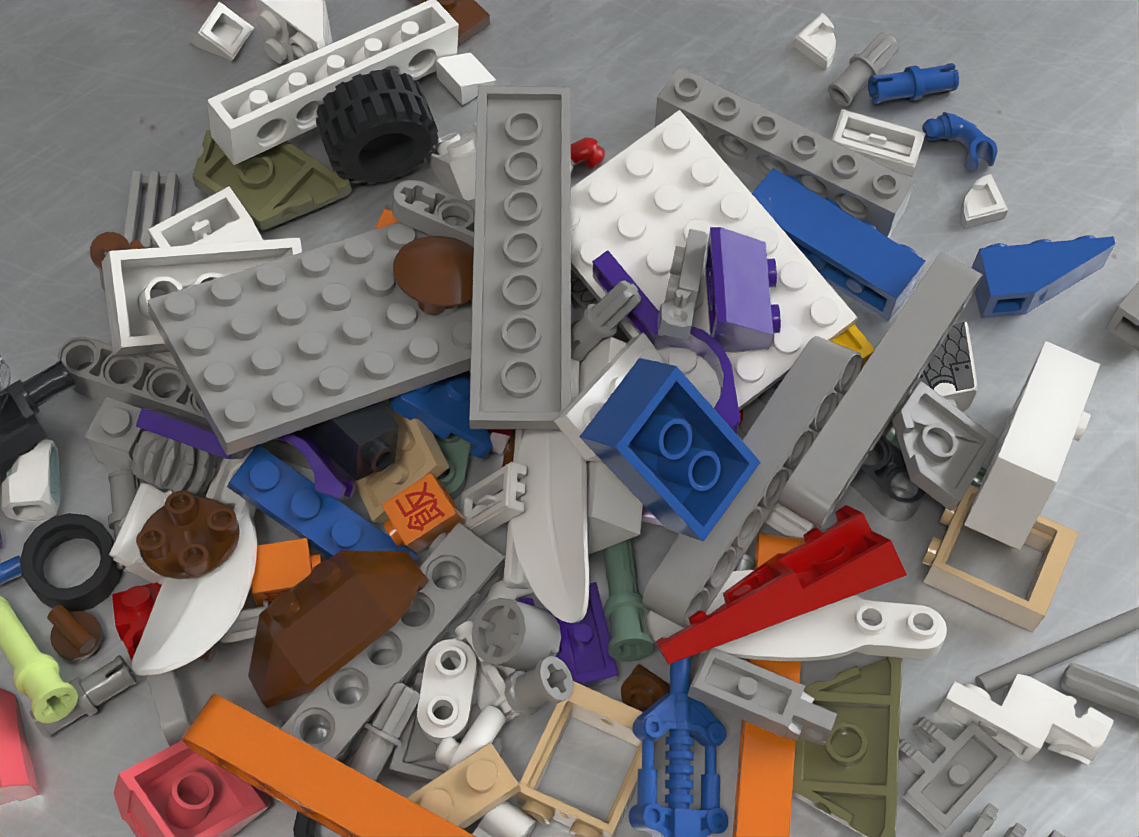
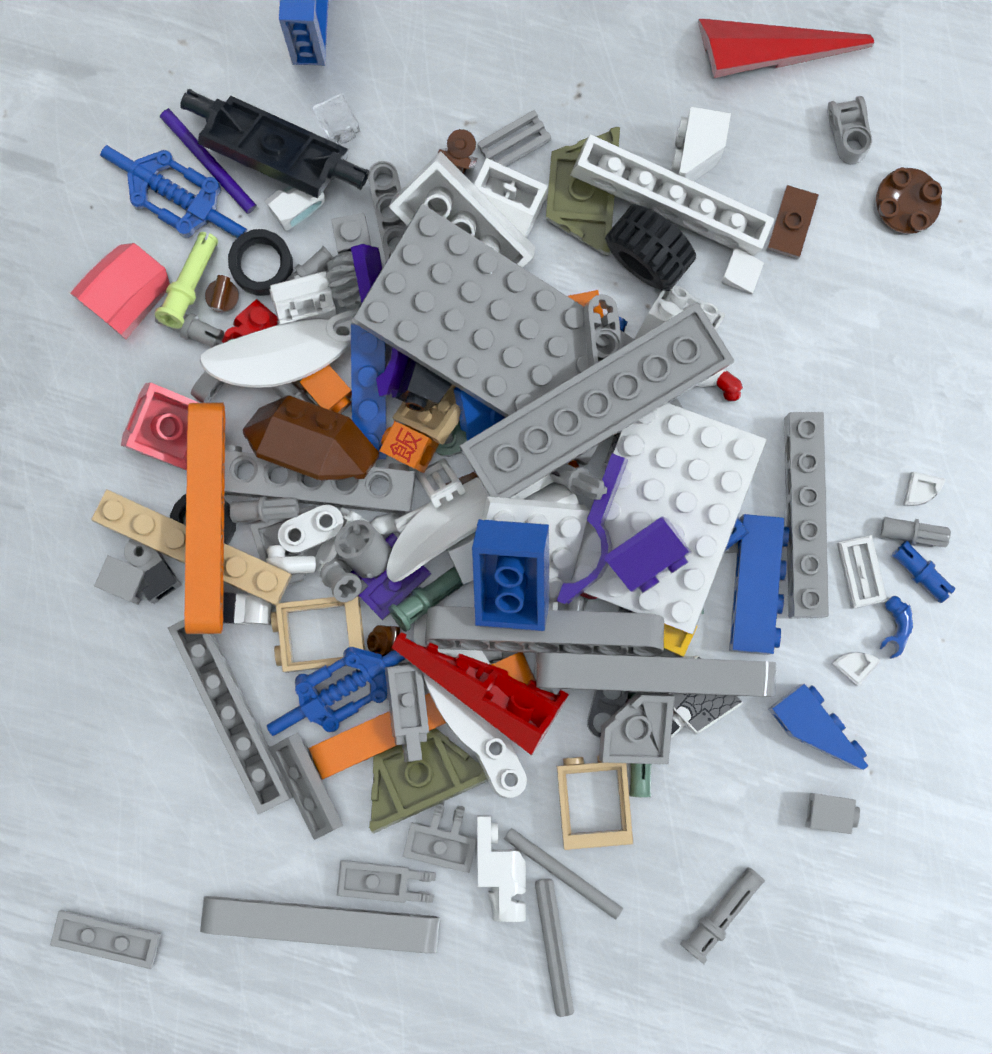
camera: 60 degrees right, 20 degrees up
reddish brown dish [136,491,240,579] -> none
white slope [190,2,254,61] -> none
reddish brown dish [393,236,474,314] -> none
light grey hinge [658,229,708,341] -> none
white brick [964,341,1100,550] -> none

